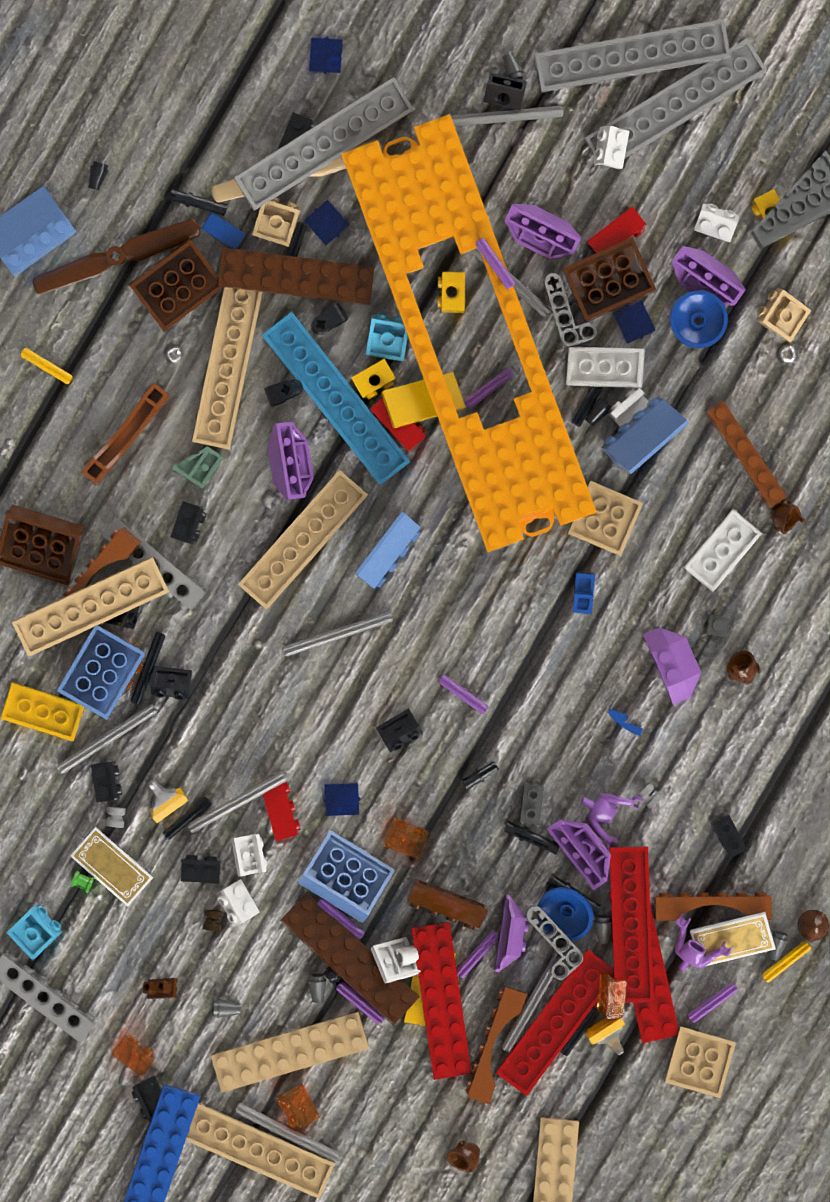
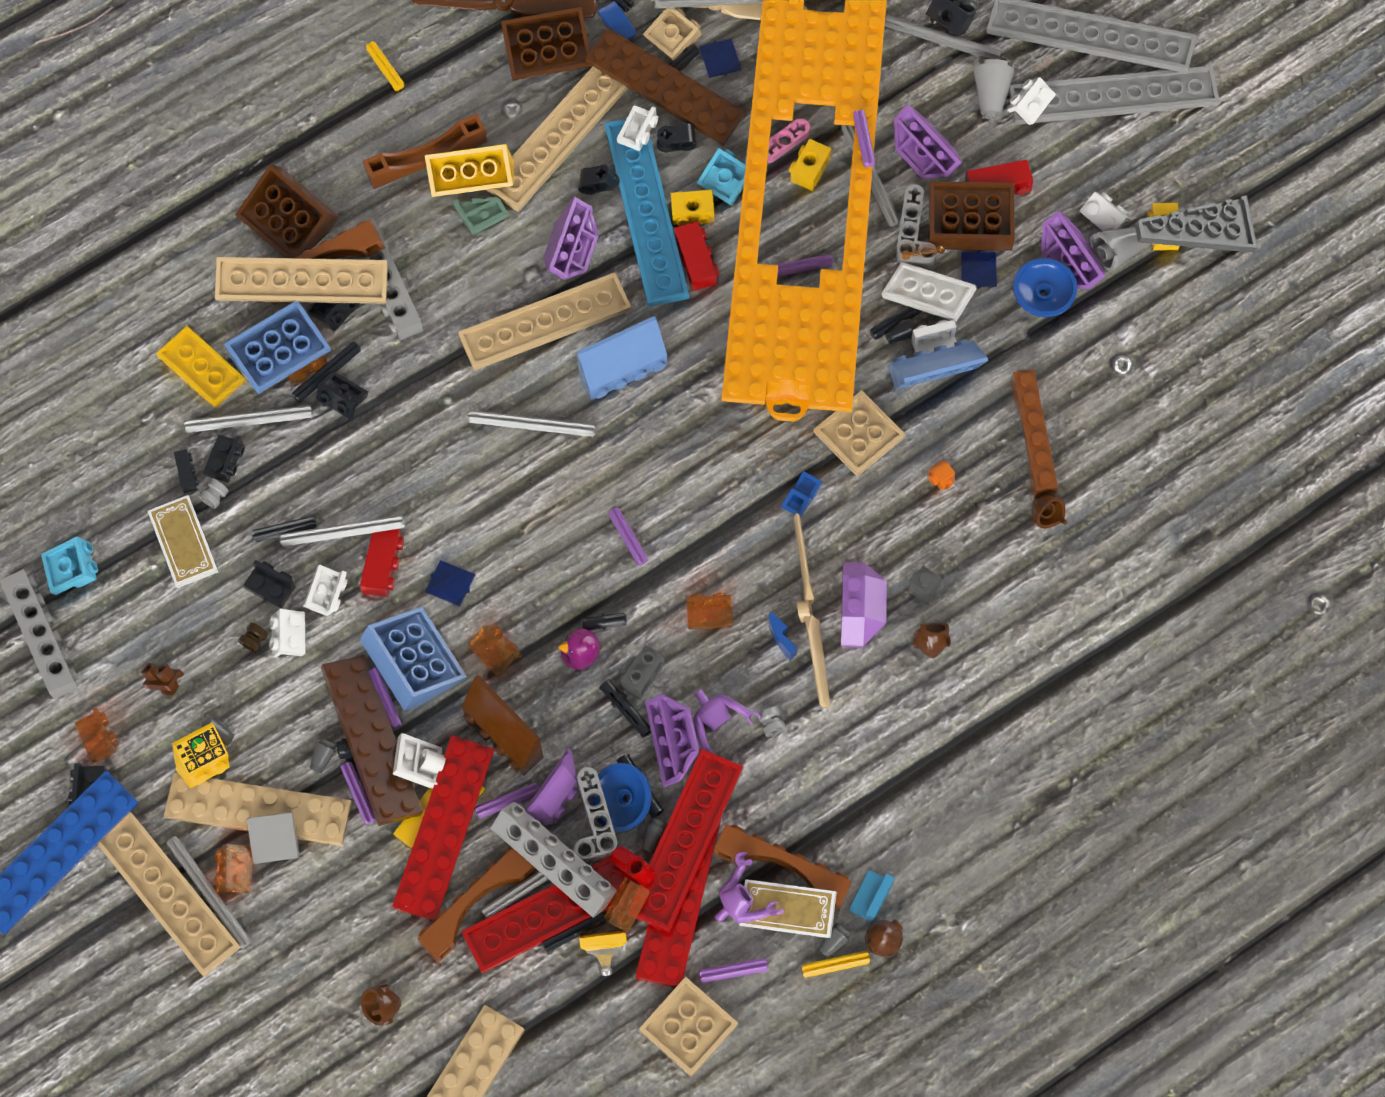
camera: 25 degrees right, 20 degrees down
bright green bush [70,870,95,893] -> none
piece [148,779,188,823] -> none
black bracket [170,501,207,545] -> none
black bracket [376,708,423,752] -> none
yellow tile [381,372,465,429] -> none
white tile [683,509,762,592] -> none
black brick [710,814,747,858] -> none
tan plate [756,288,811,342] -> none
none -> yellow slope [172,722,230,789]
none -> black piece [174,449,198,493]
none -> light grey tile [247,812,300,864]
none -> yellow slope [425,144,514,197]
none -> light grey brick [490,801,617,918]
none -> magenta piece [558,628,601,670]
none -> red piece [610,846,655,885]
none -> white bracket [617,105,659,151]
none -> clear orange bracket [687,593,732,630]
none -> bright pink beam [767,119,810,163]
none -> tan piece [793,513,830,708]
none -> dark azure panel [849,870,895,922]
none -> clear orange hinge [901,245,945,260]
none -> orange plate [927,460,955,490]
none -> light grey cone [973,59,1015,119]
none -> light grey cone [1089,227,1148,273]

